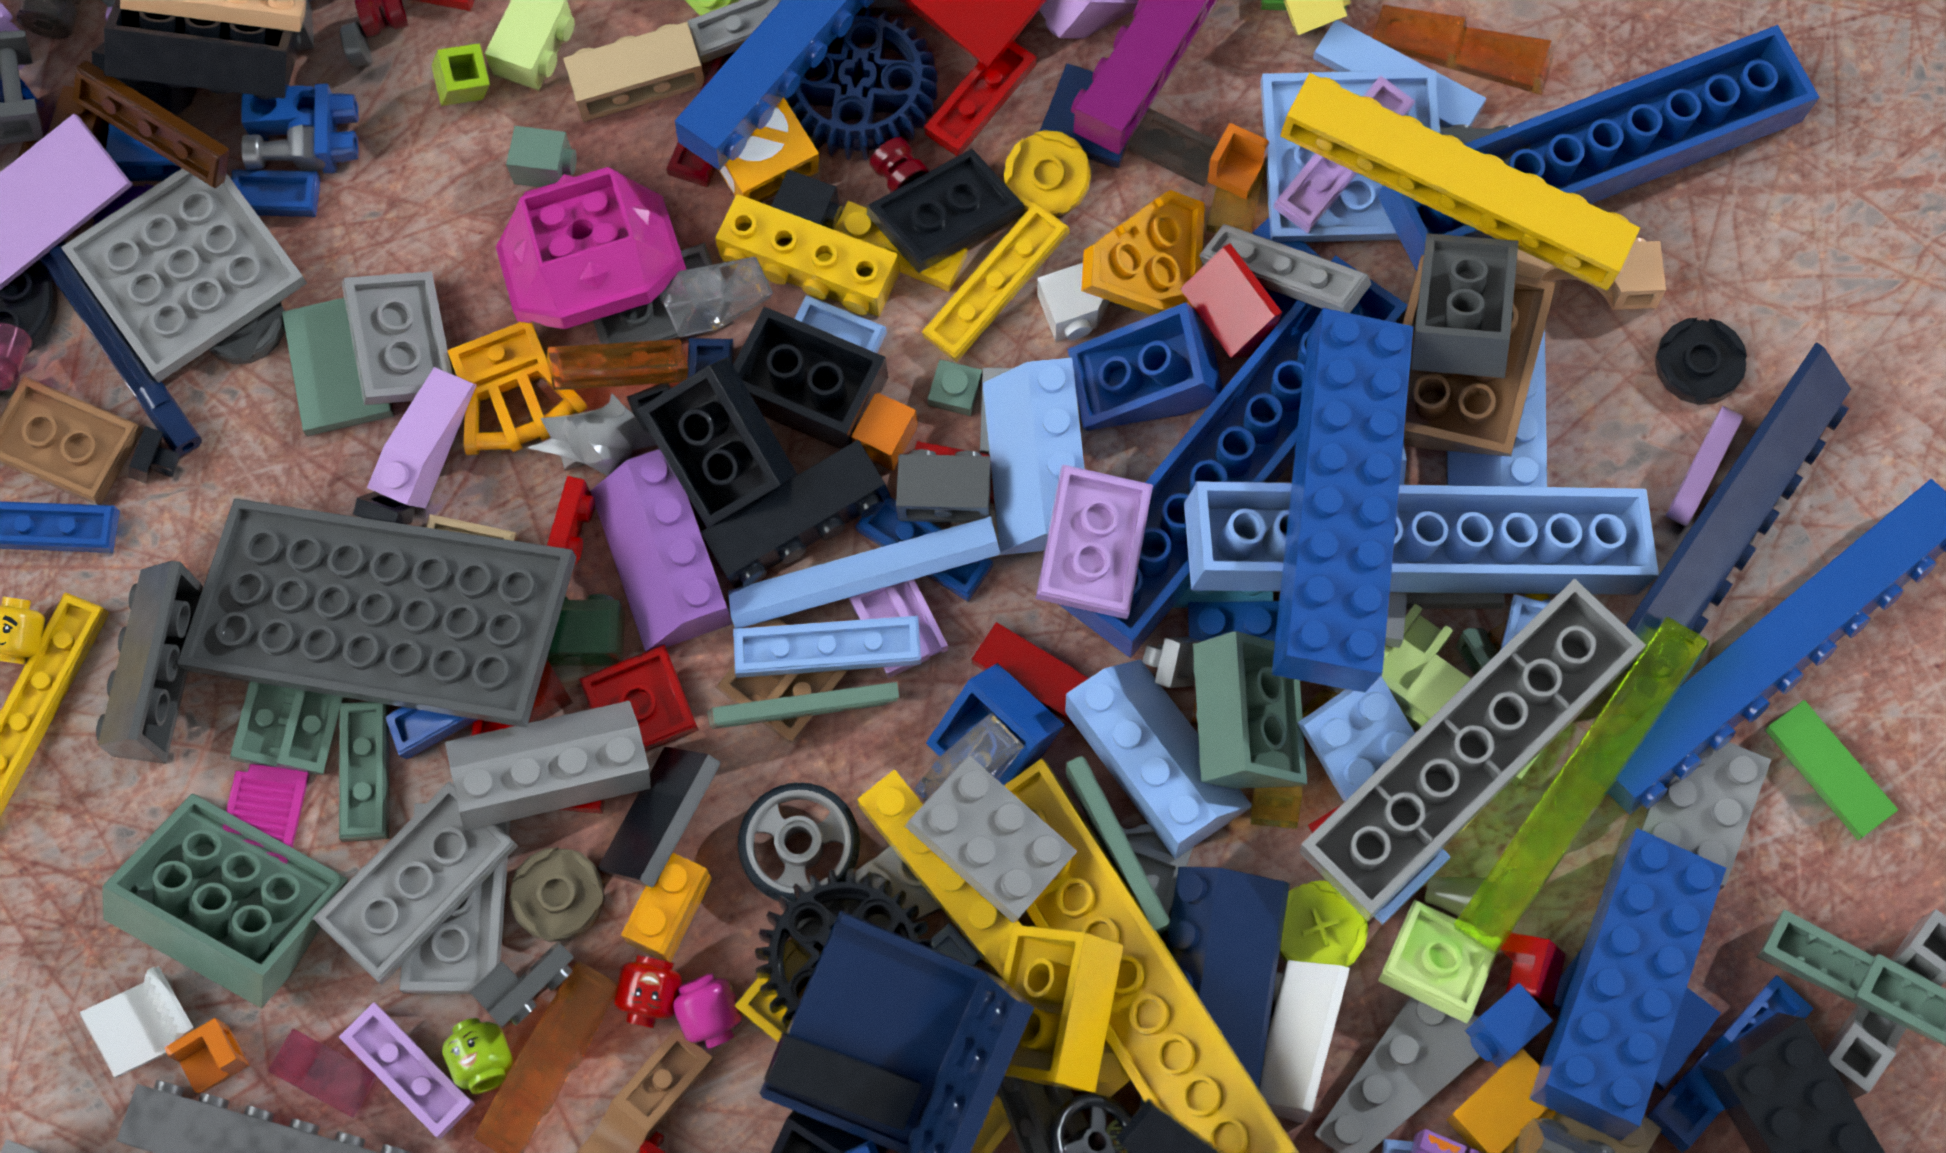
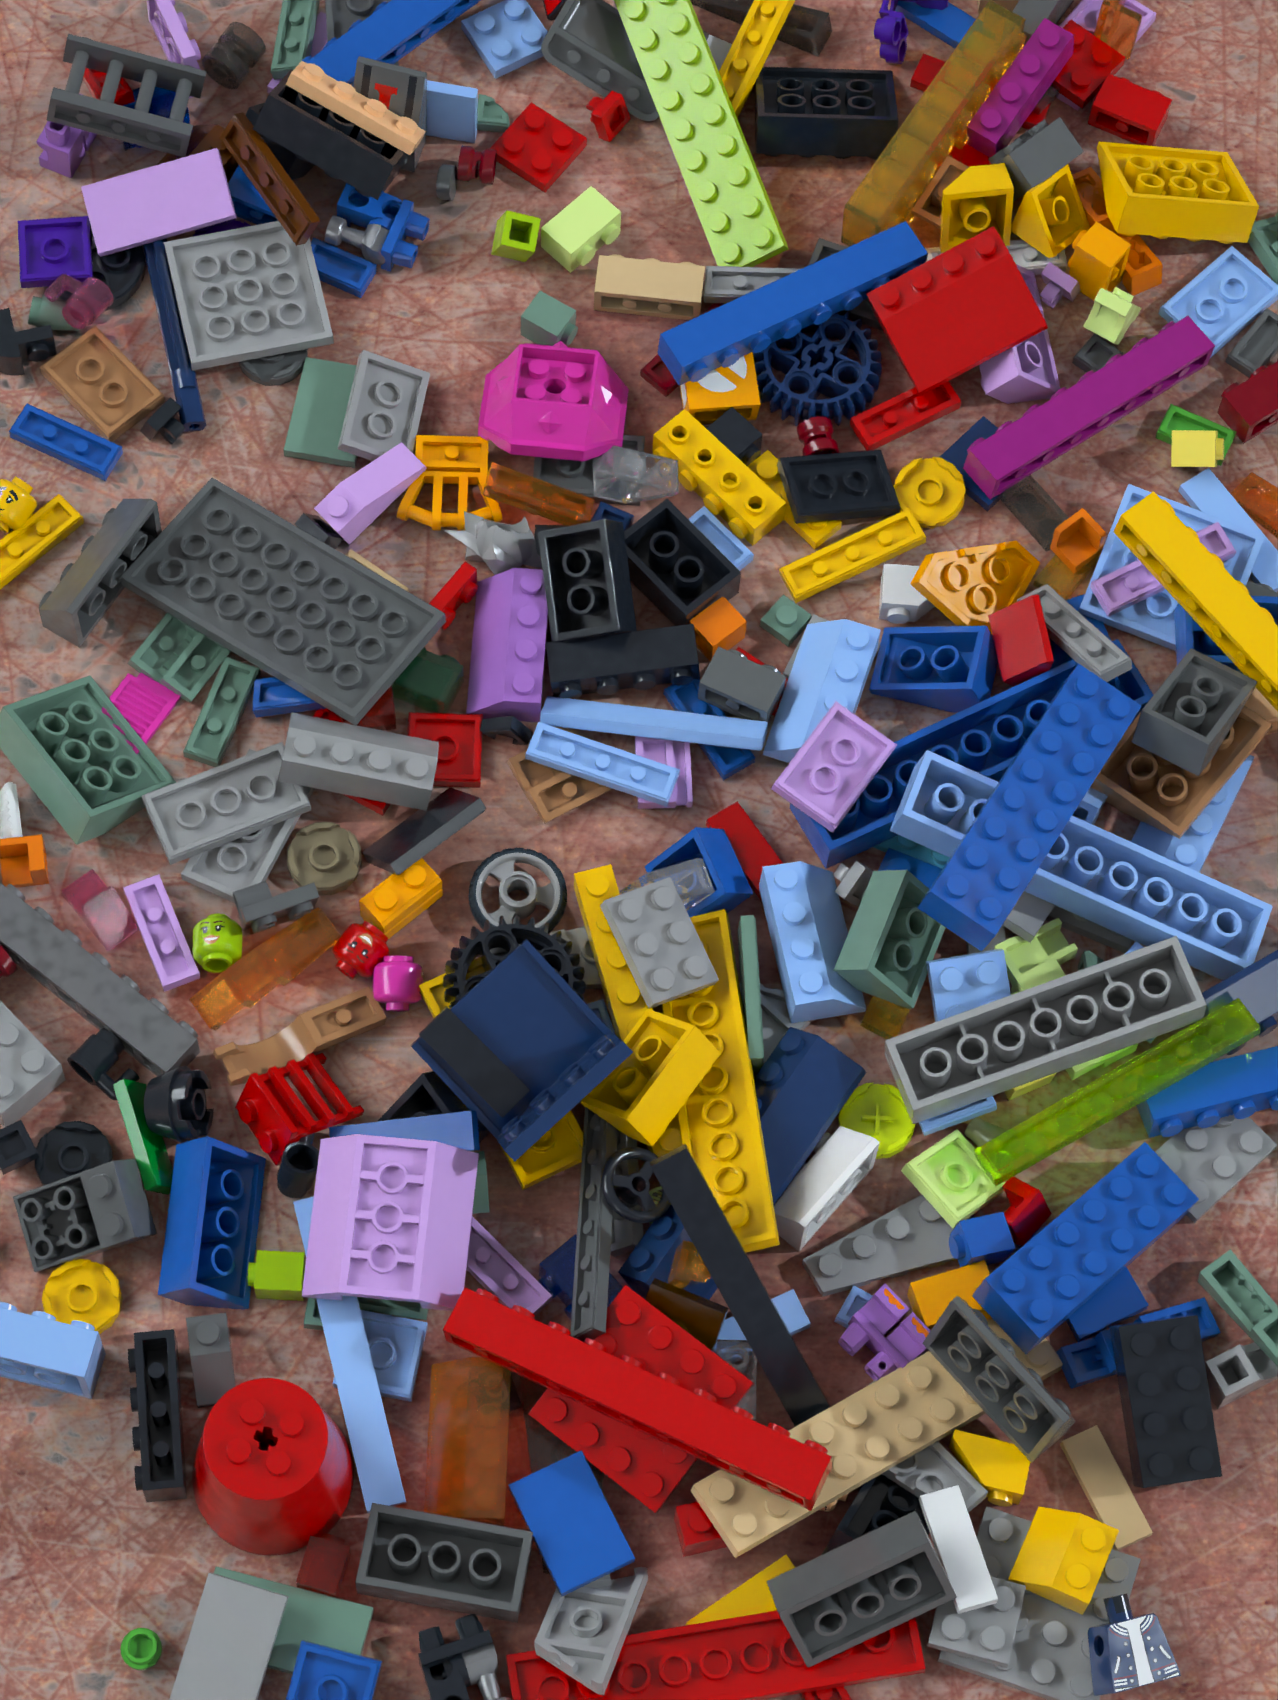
camera: 15 degrees right, 5 degrees down
sand green tile [707,682,899,729] -> none
none -> black tile [480,716,533,745]

